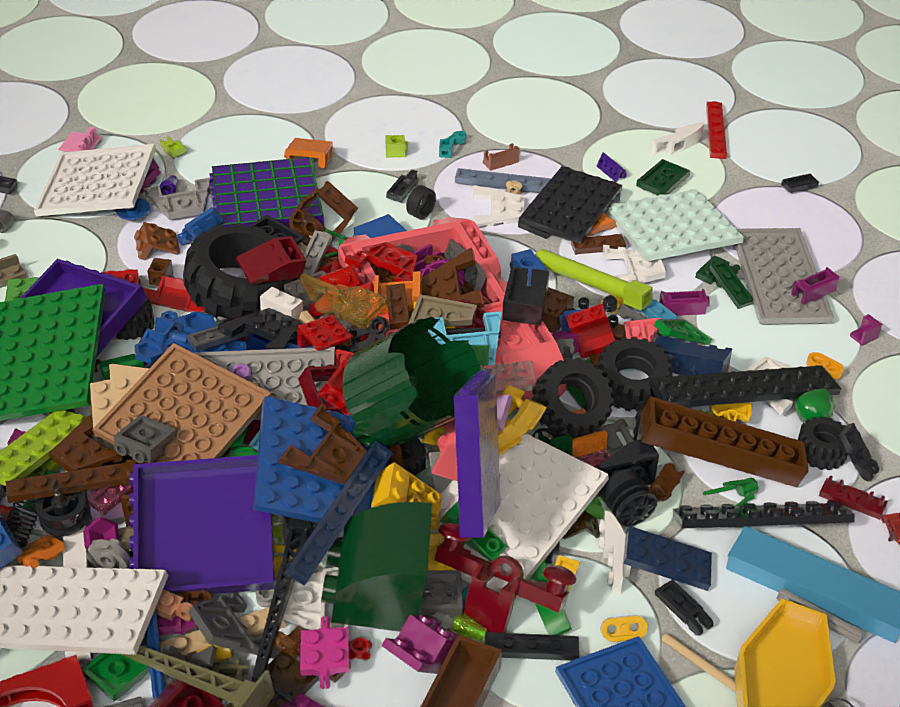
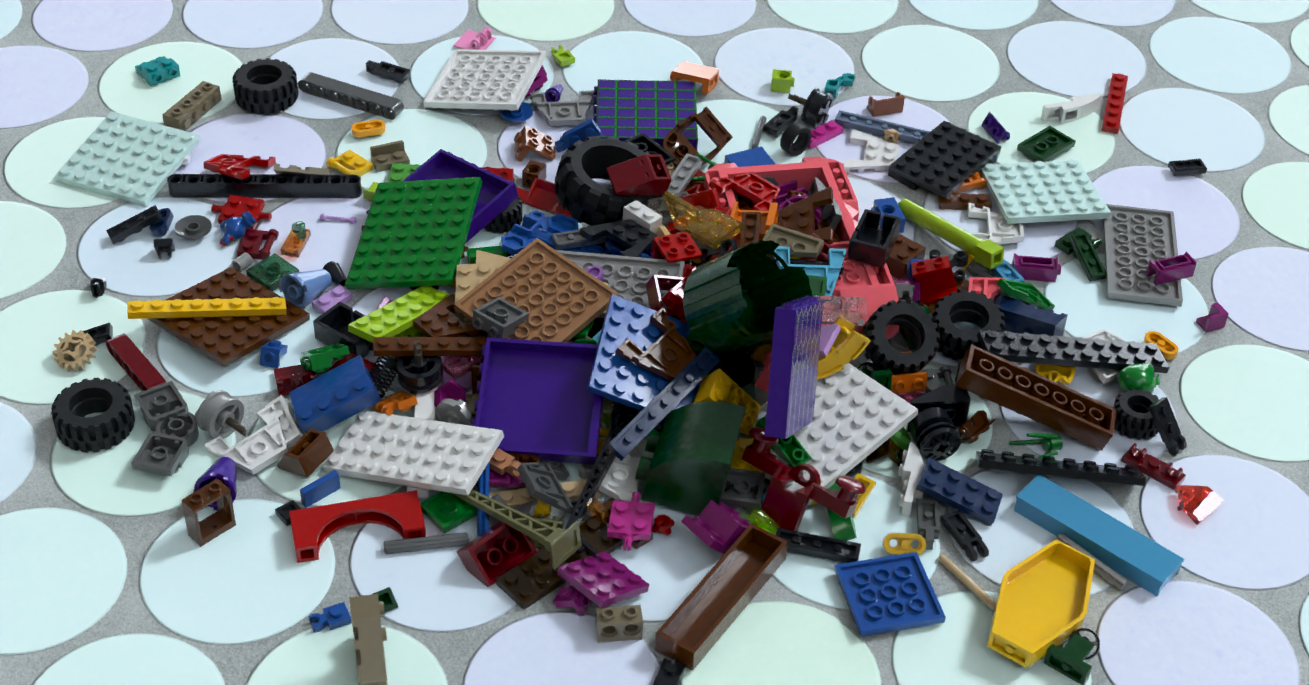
camera: 10 degrees right, 0 degrees up
none -> dark grey bar [751,116,767,149]
none -> black wheel [788,87,835,127]
none -> dark pink plate [808,120,844,149]
none -> dark grey hinge [916,499,940,550]

